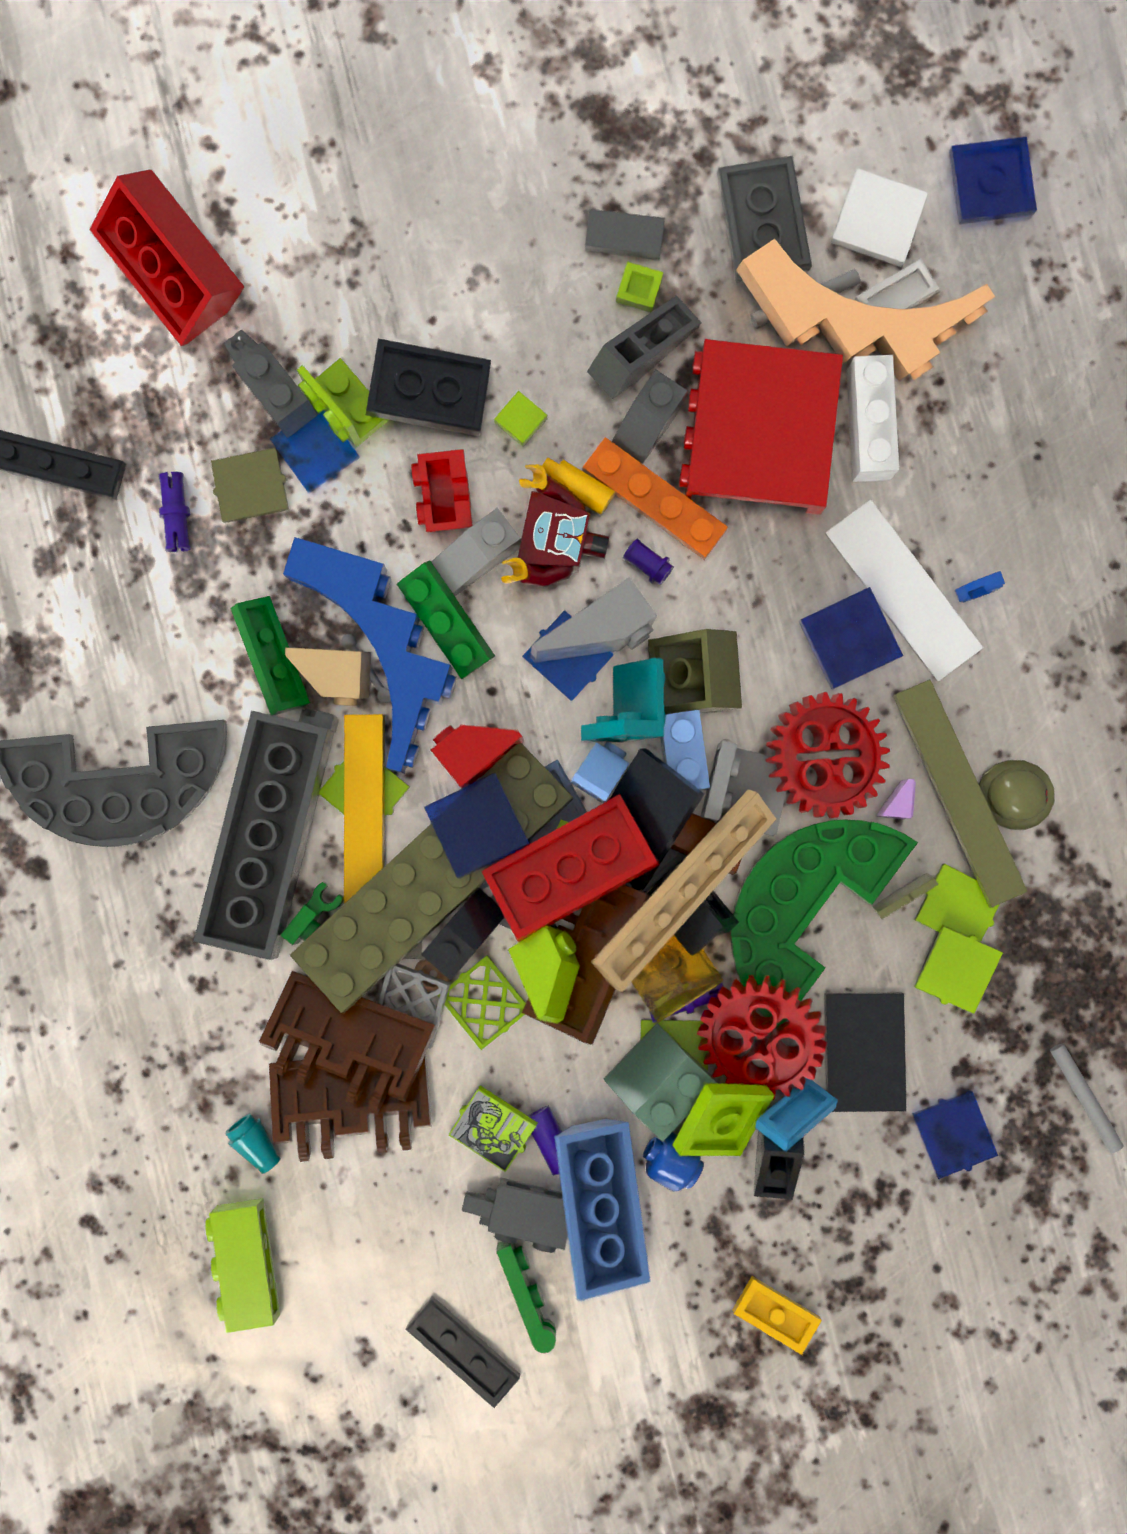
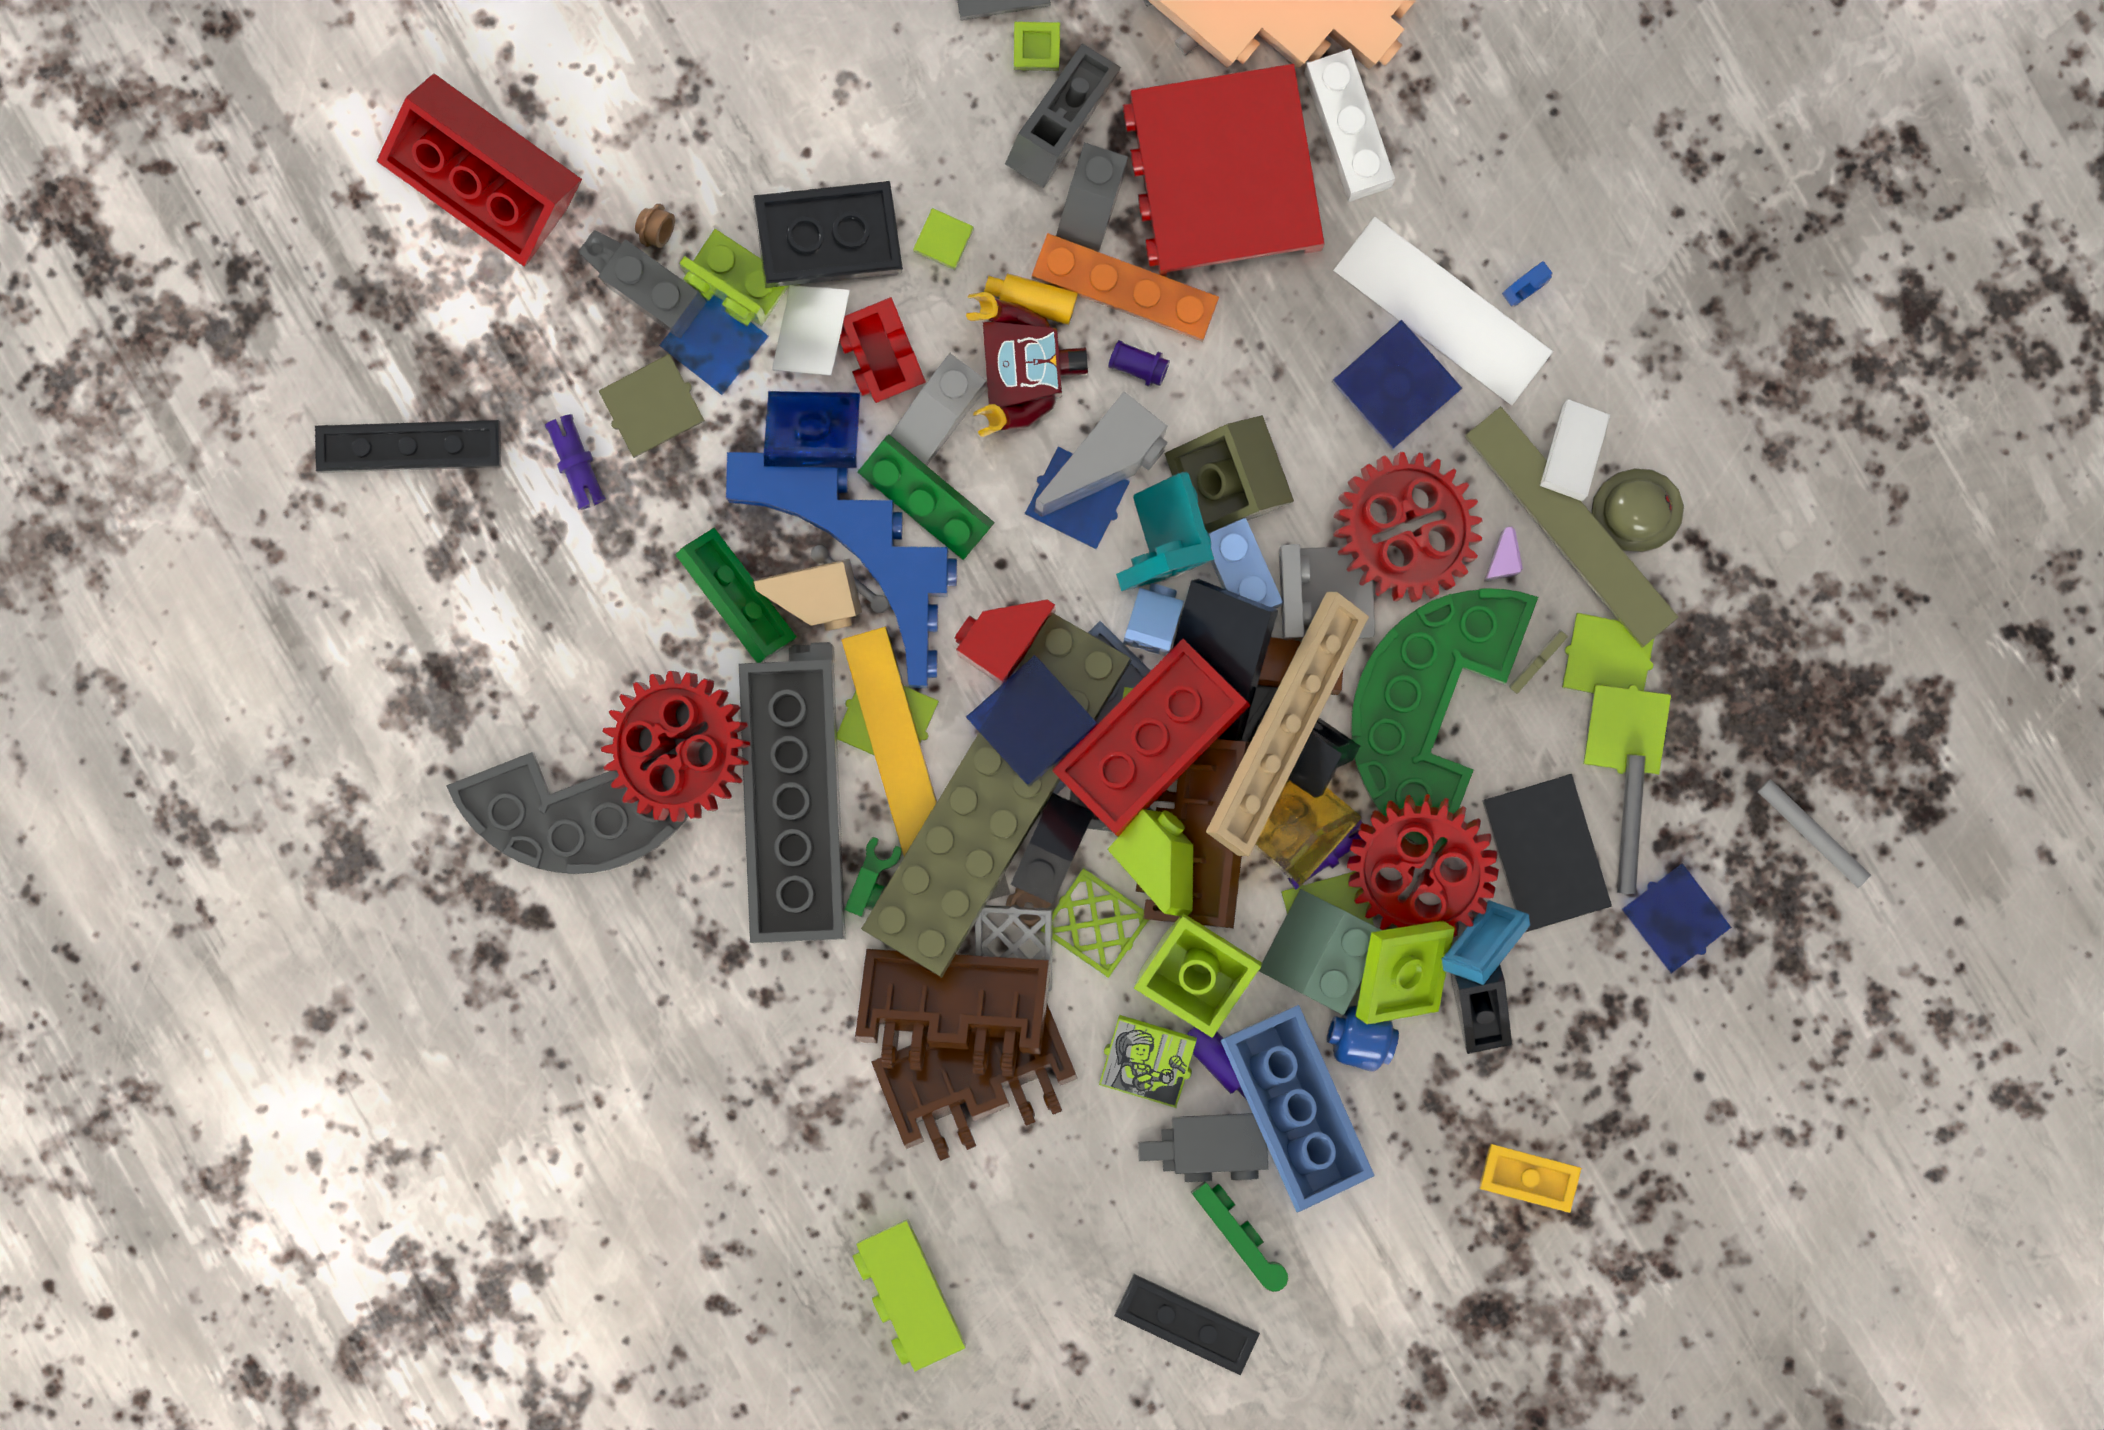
camera: 15 degrees left, 0 degrees up
teal cone [225,1113,281,1174] -> none
none -> red gear [601,671,750,822]
none -> medium nougat plate [635,203,675,248]
none -> clear blue tile [763,391,860,468]
none -> white sticker [772,285,850,376]
none -> lime slope [1134,913,1262,1038]
none -> white tile [1540,399,1610,501]
none -> flat silver bar [1617,755,1645,894]

